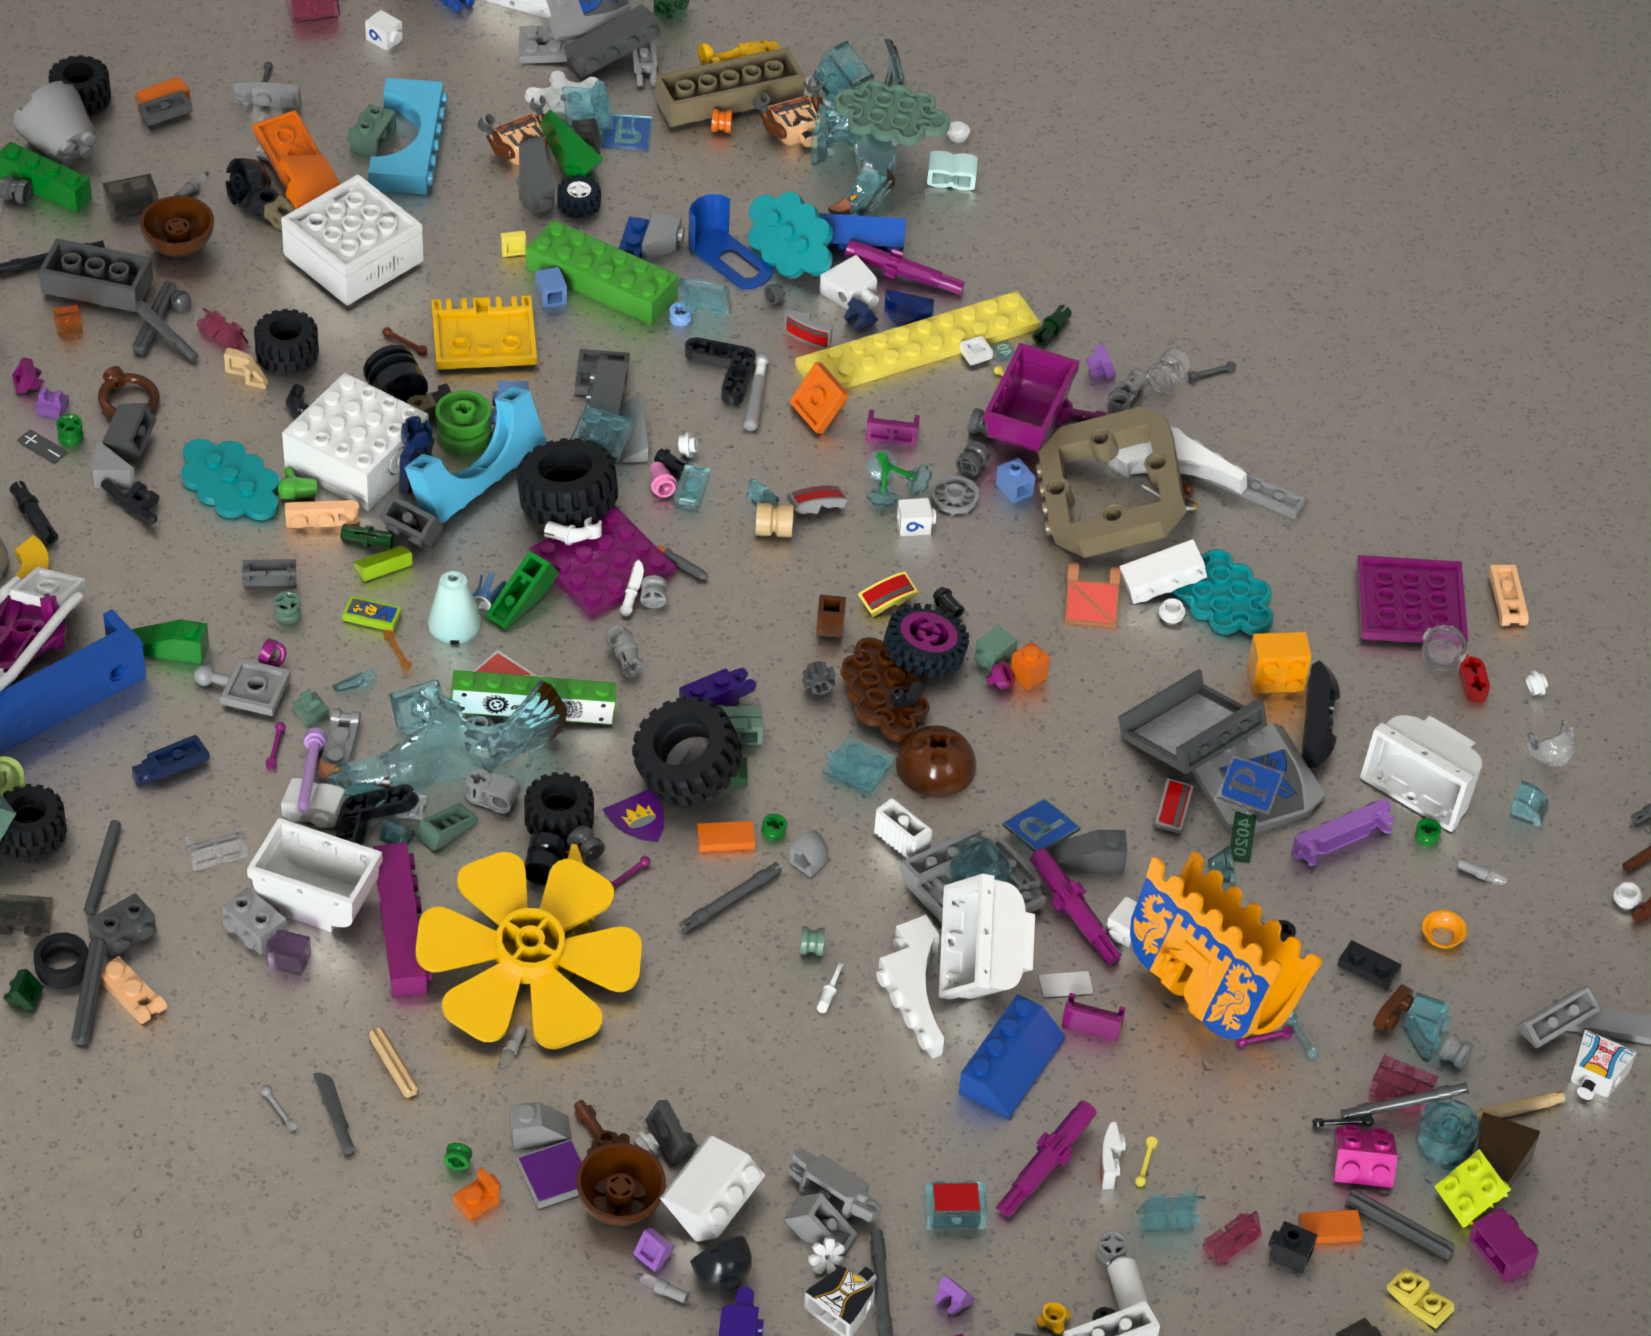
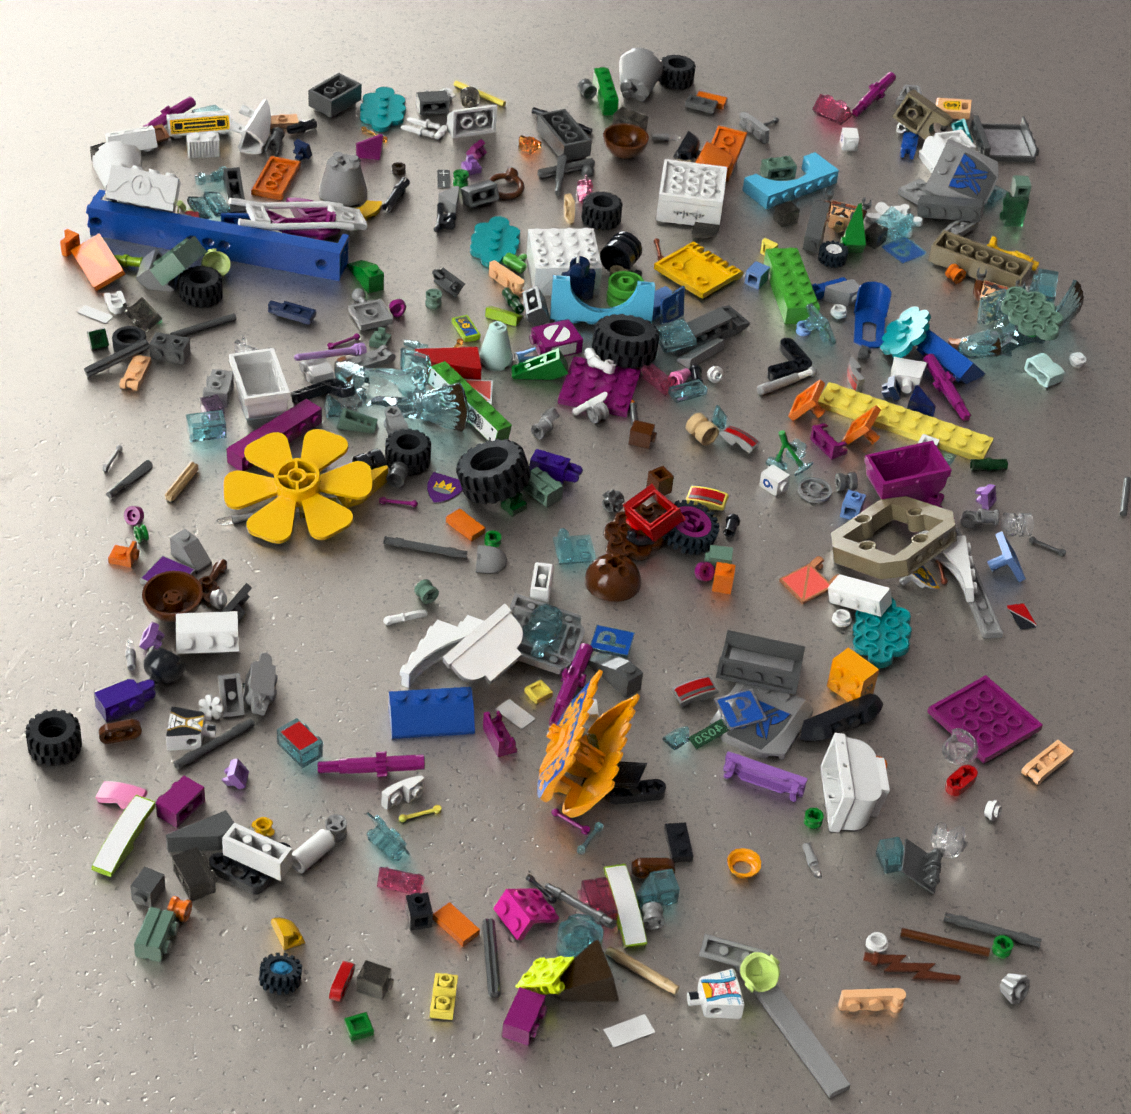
camera: 50 degrees right, 5 degrees down
none -> tile [124,506,144,525]
none -> clear light blue brick [186,410,227,442]
none -> red slope [412,347,482,380]
none -> light yellow tile [524,680,553,705]
none -> magenta brick [529,319,583,357]
none -> white sticker [603,1014,655,1048]
none -> white slope [604,864,648,949]
none -> red piece [623,484,686,542]
none -> reddish brown brick [629,420,657,449]
none -> clear pink hinge [641,364,676,396]
none -> piece [660,286,685,329]
none -> clear smoke brick [692,222,720,239]
none -> yellowish green cap [740,952,780,993]
none -> clear smoke brick [773,202,800,227]
none -> white plate [830,304,847,319]
none -> orange tile [842,405,881,445]
none -> dark grey hinge [901,838,943,894]
none -> medium blue tile [987,531,1026,582]
none -> sticker [1007,603,1037,630]
none -> dark grey bar [1120,477,1131,516]

